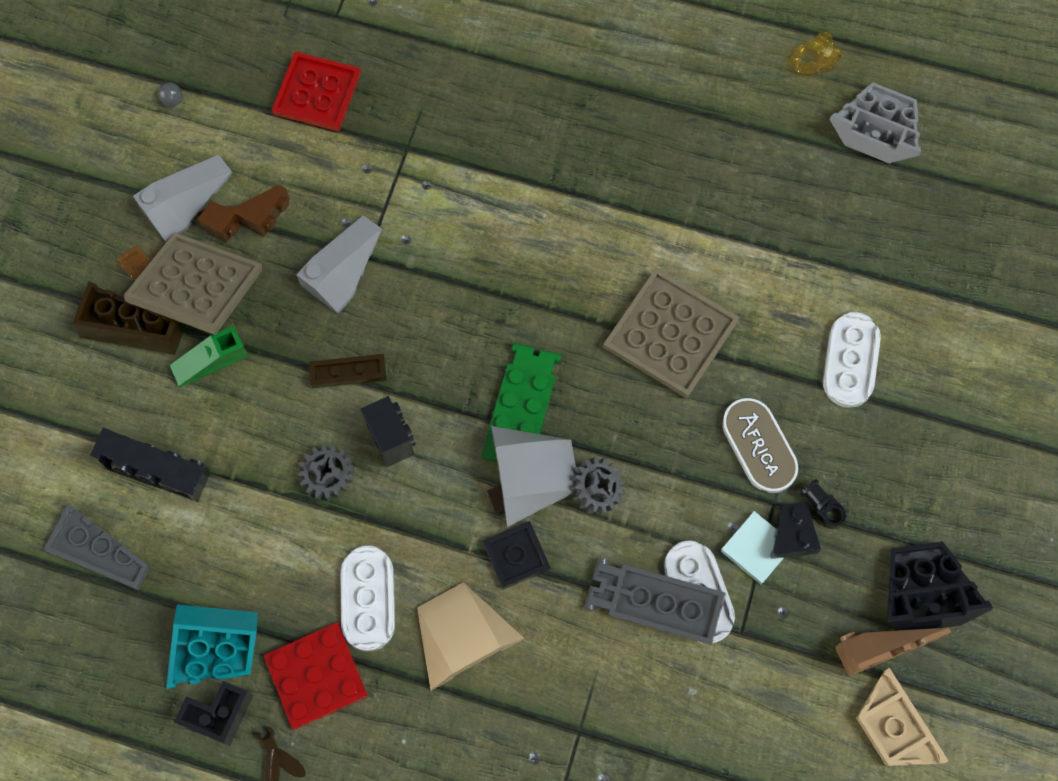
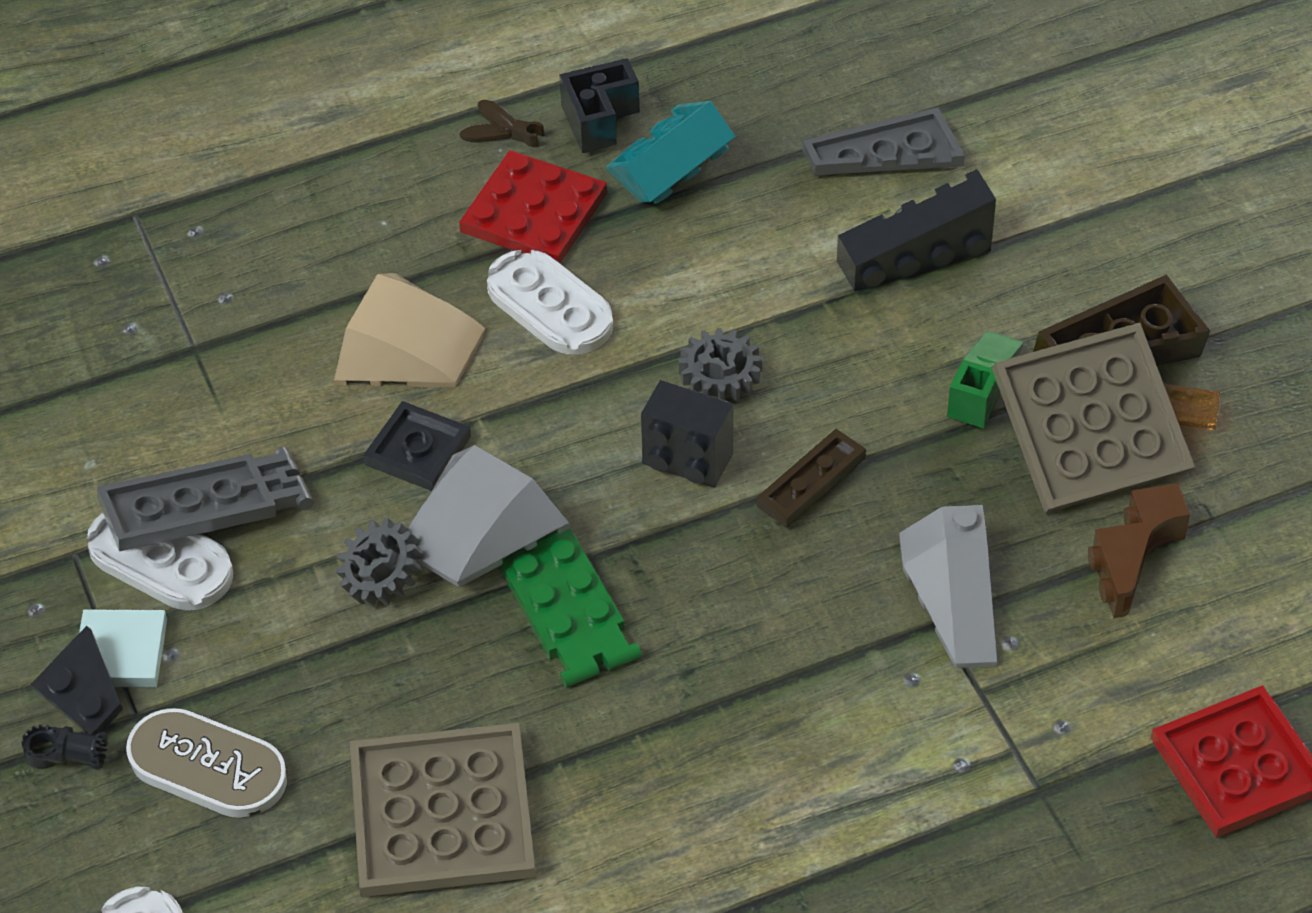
camera: 140 degrees right, 20 degrees down
light grey wedge [133,155,233,242] -> none

